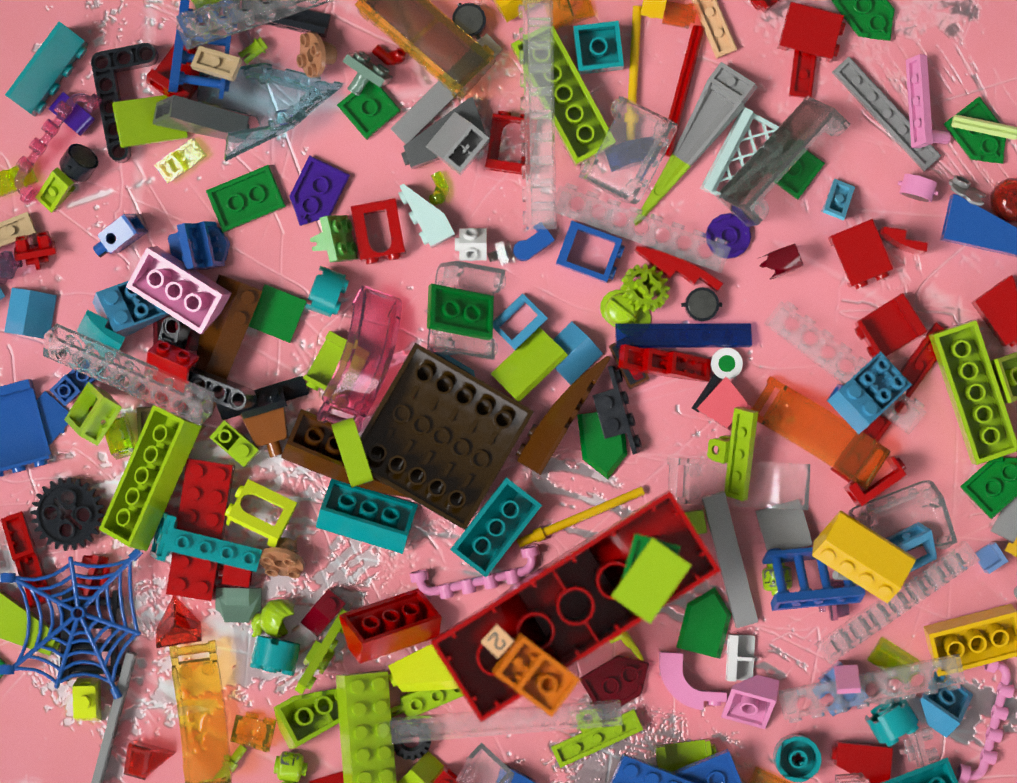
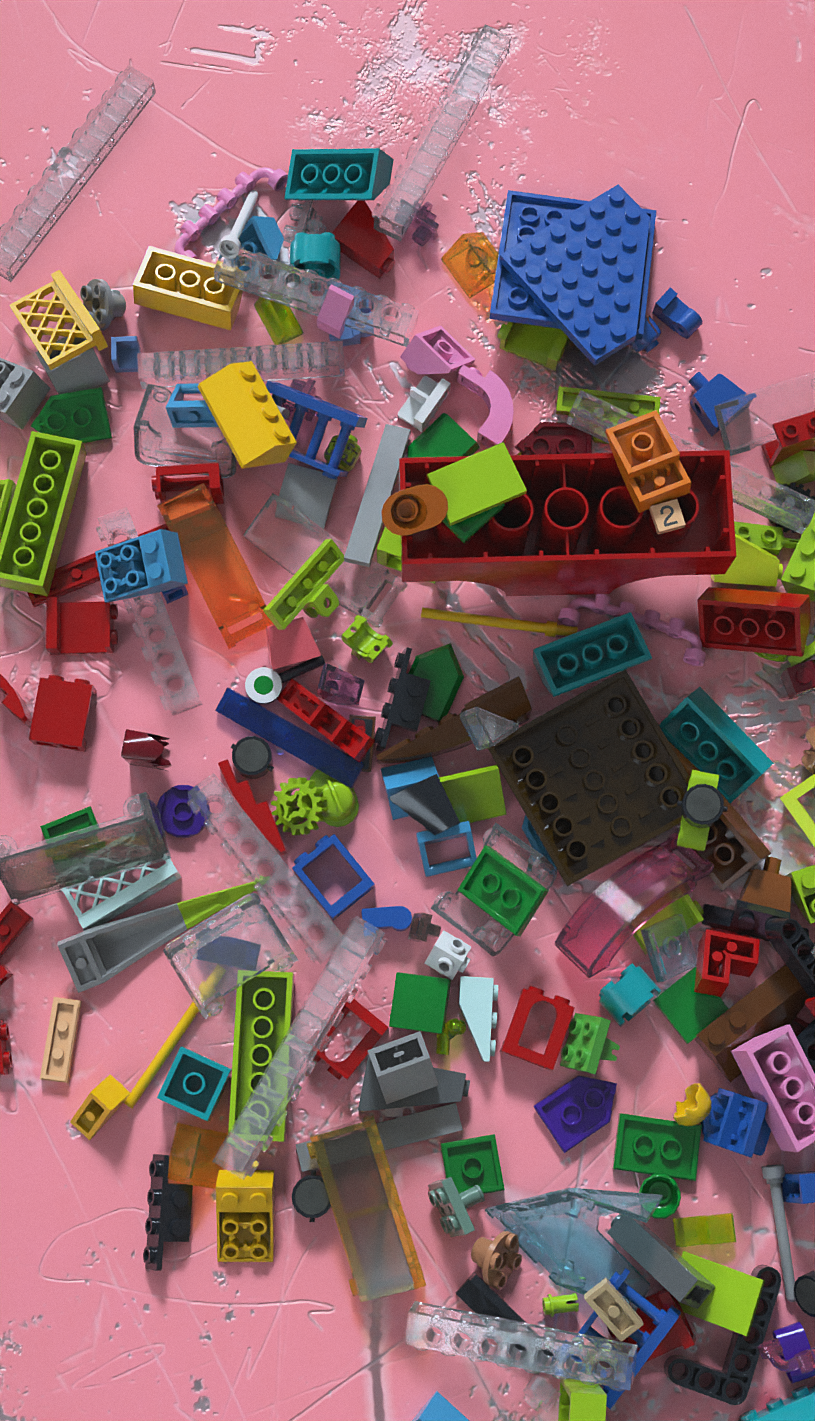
camera: 150 degrees left, 10 degrees down
red arm [372,44,406,66] -> none
red axle [659,25,705,157] -> none
clear orange bracket [662,1,697,29] -> none
teal brick [773,734,822,782] -> none
medium azure slope [821,178,855,221] -> none
none -> white piece [218,190,258,259]
none -> clear purple slope [317,663,365,706]
none -> lime piece [341,615,393,663]
none -> orange piece [381,484,448,536]
none -> black slope [389,774,460,836]
none -> green tile [389,972,451,1034]
none -> clear slope [460,707,519,751]
none -> green hair [639,1174,681,1219]
none -> clear light blue tile [640,913,697,982]
none -> yellow hair [673,1083,711,1126]
none -> piece [677,784,728,828]
none -> red brick [694,929,760,997]
none -> light grey piece [762,1164,796,1302]

